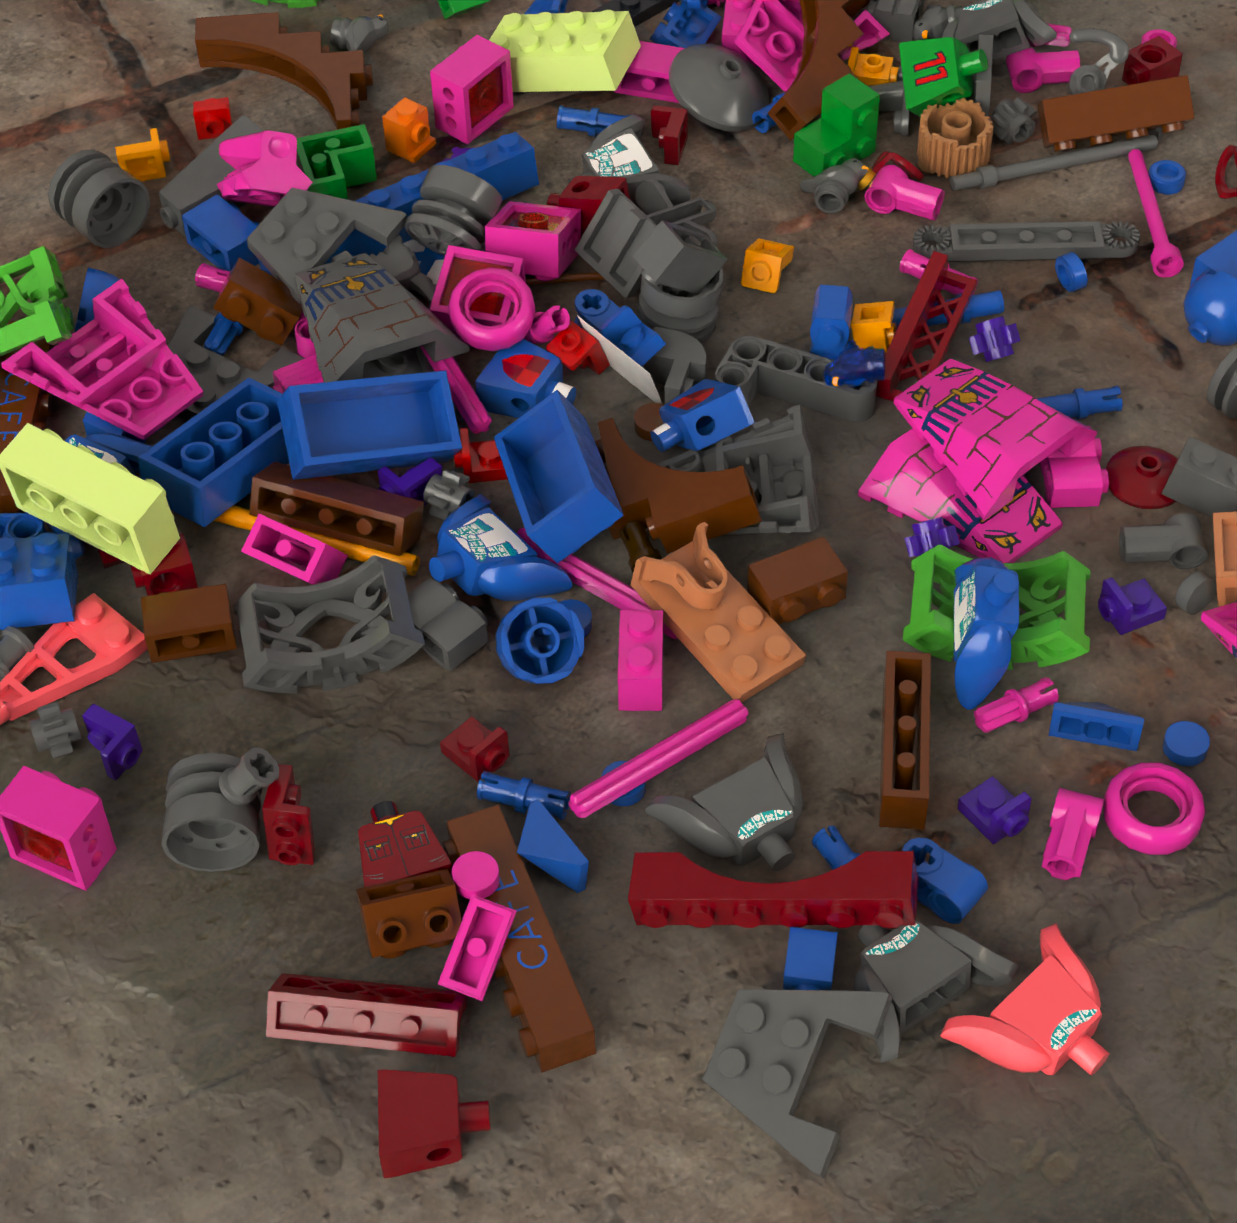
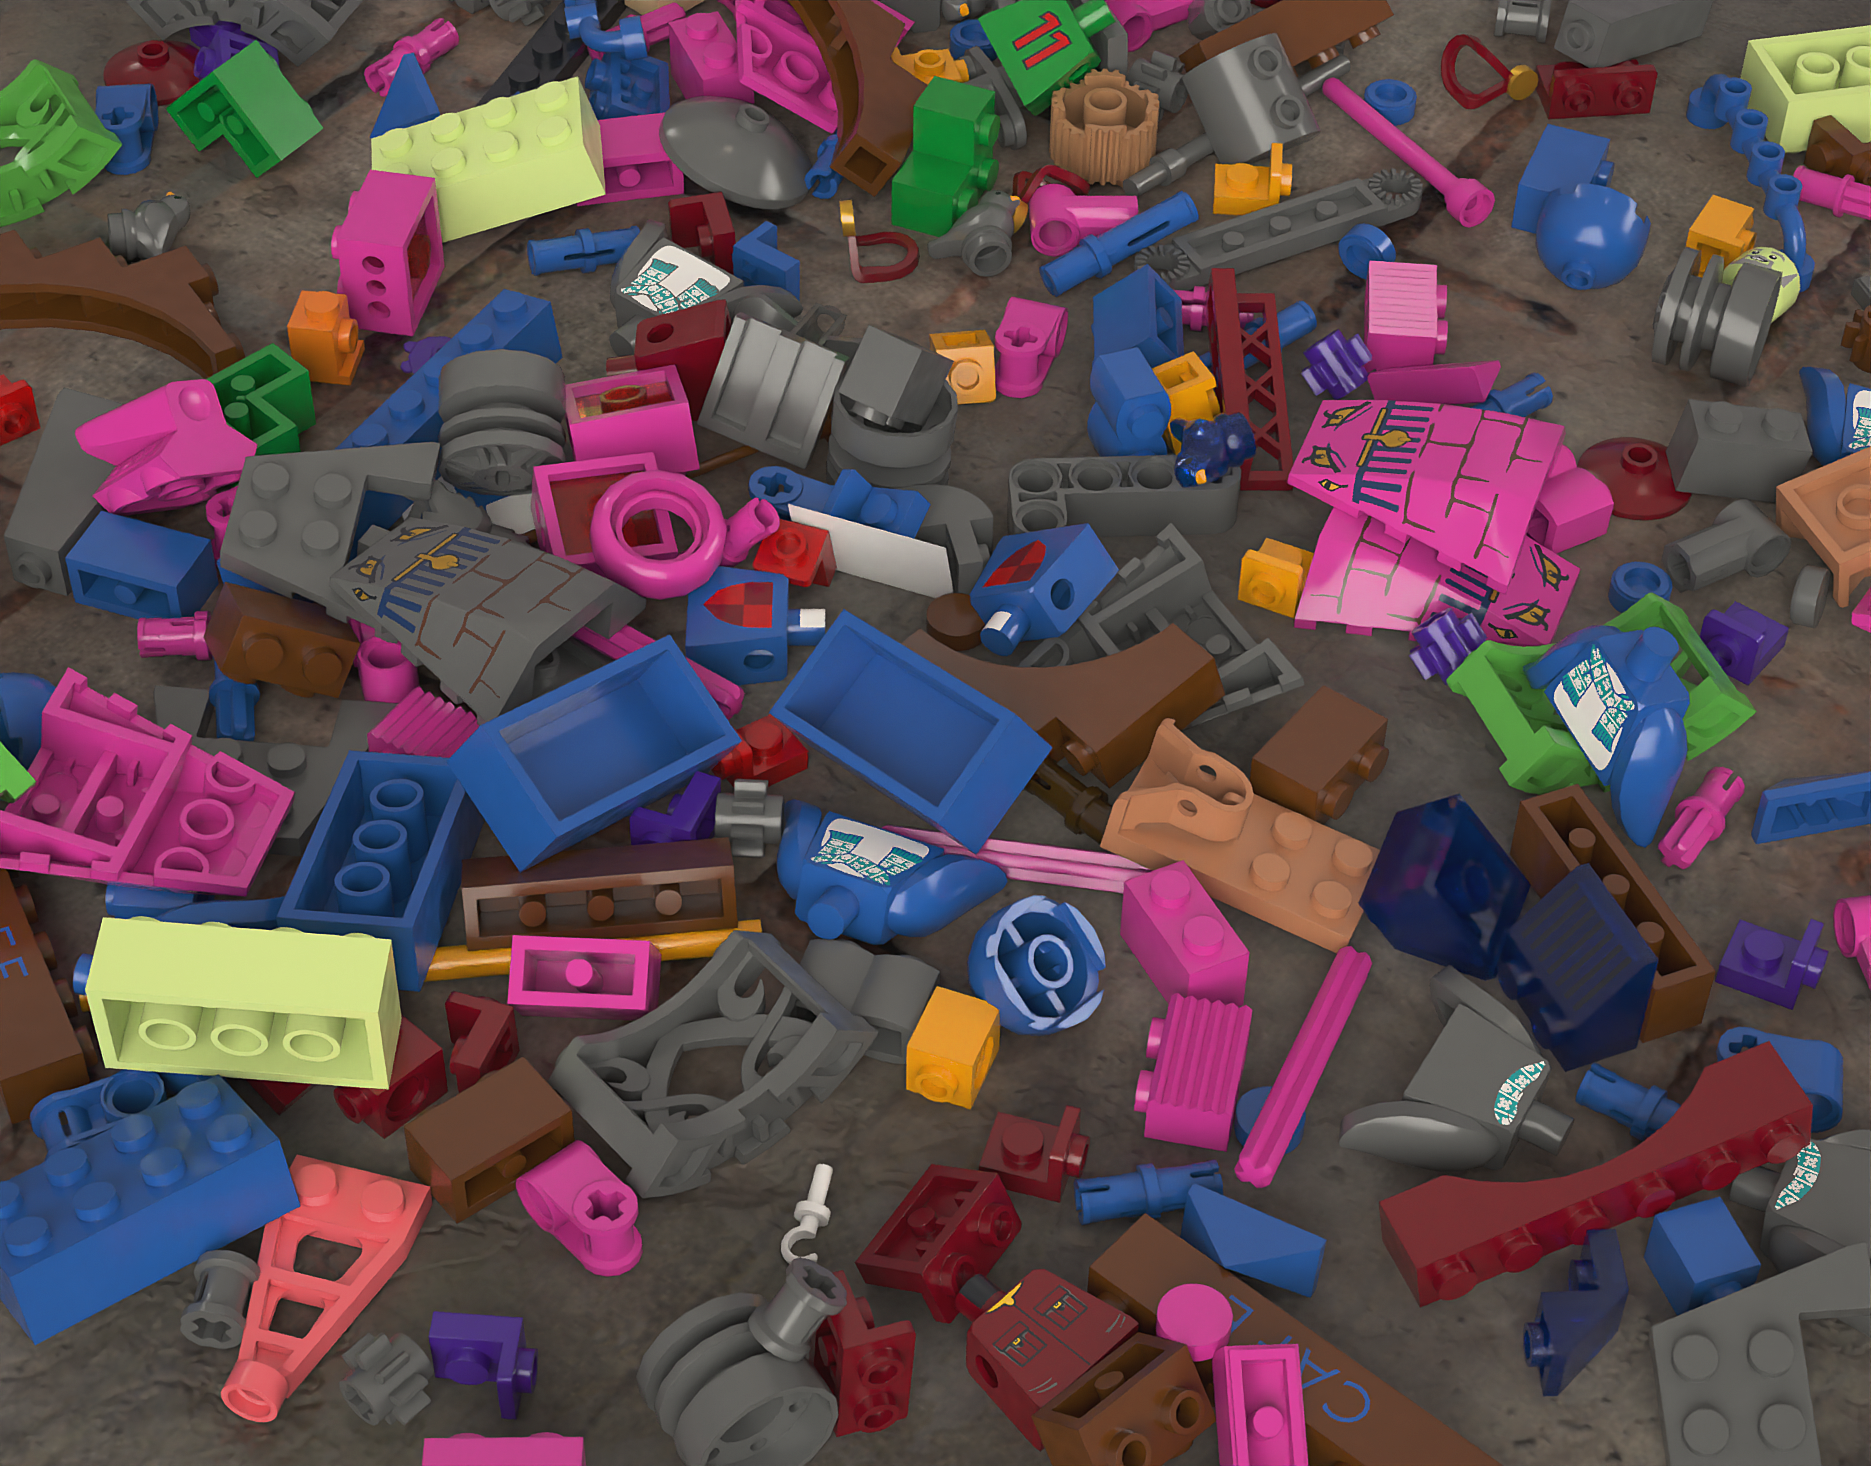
camera: 30 degrees left, 5 degrees down
none -> dark red bracket [445,991,520,1093]
none -> dark pink piece [516,1140,643,1277]
none -> blue bracket [732,221,800,302]
none -> white hand [781,1164,833,1264]
none -> dark red piece [839,200,920,283]
none -> dark red bracket [854,1164,1022,1324]
none -> light orange brick [906,986,1000,1110]
none -> dark pink piece [995,297,1068,398]
none -> blue pin [1039,191,1199,297]
none -> blue brick [1091,264,1184,368]
none -> dark pink brick [1134,993,1253,1152]
none -> dark grey brick [1181,33,1321,165]
none -> light orange bracket [1213,143,1292,215]
none -> light orange bracket [1238,538,1314,618]
none -> clear blue slope [1358,793,1531,981]
none -> brick [1364,261,1448,373]
none -> dark pink slope [1367,360,1501,405]
none -> clear blue slope [1497,863,1659,1072]
none -> clear blue slope [1523,1229,1629,1397]
none -> blue tile [1608,562,1672,613]

